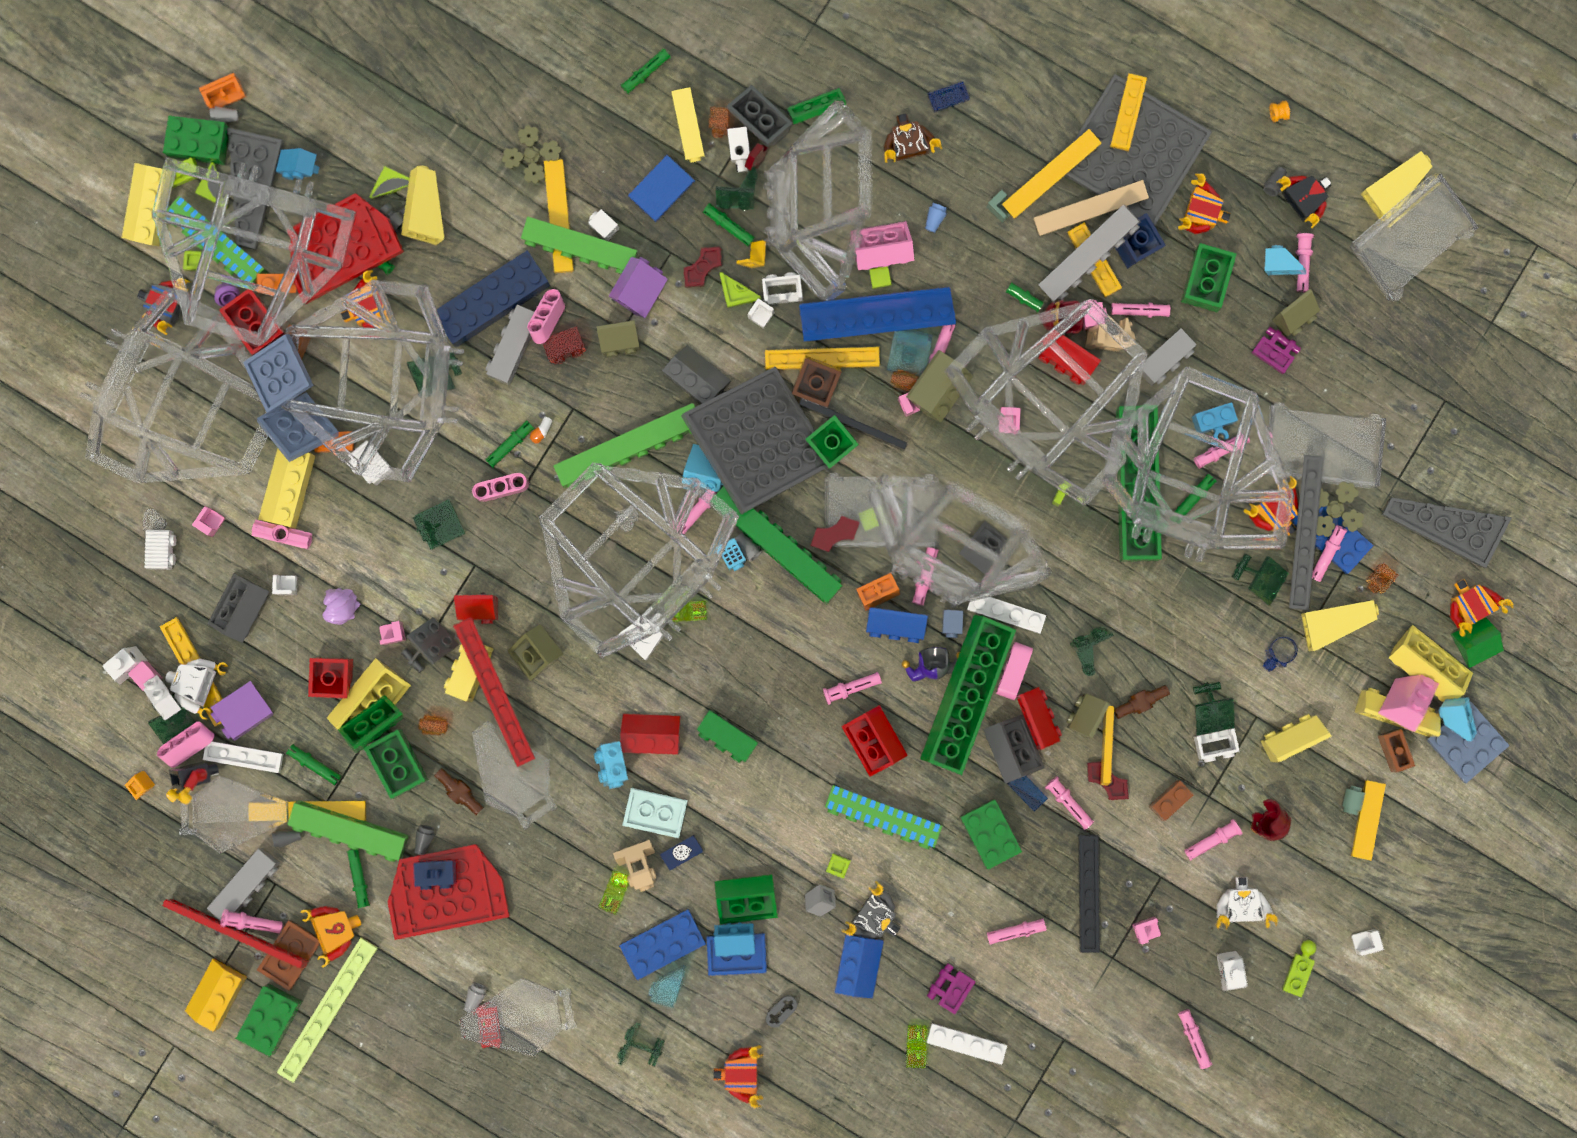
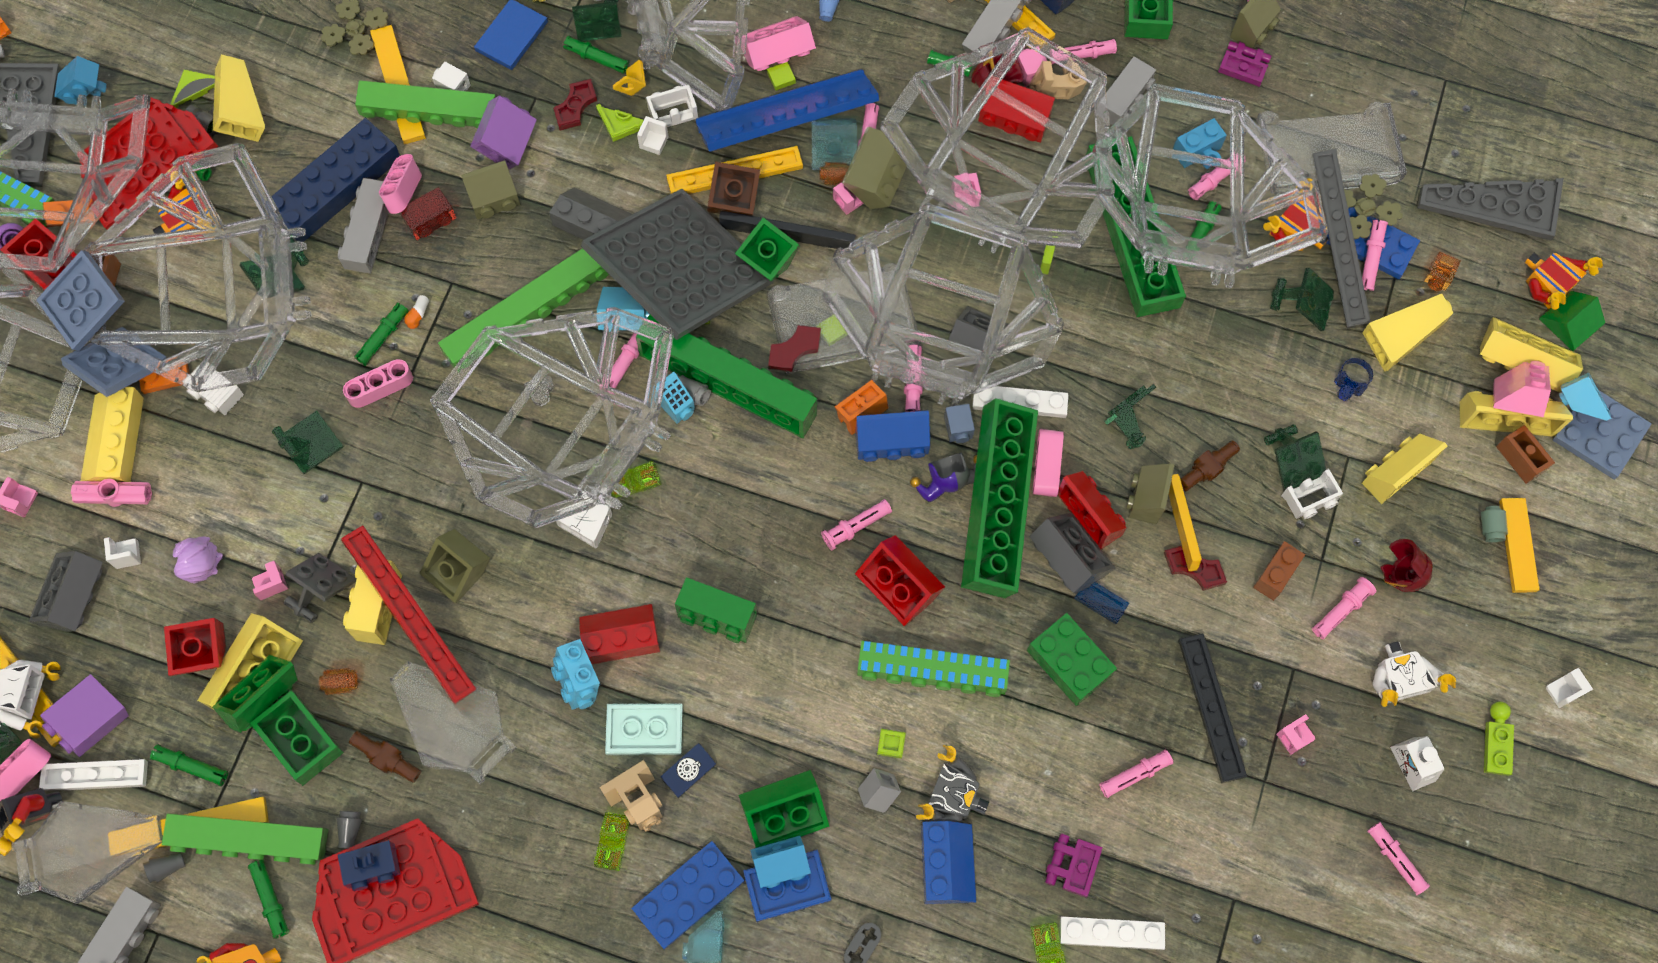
camera: 20 degrees left, 15 degrees down
red slope [454,595,498,624] -> none
bright pink pin [1045,776,1094,830] -> none

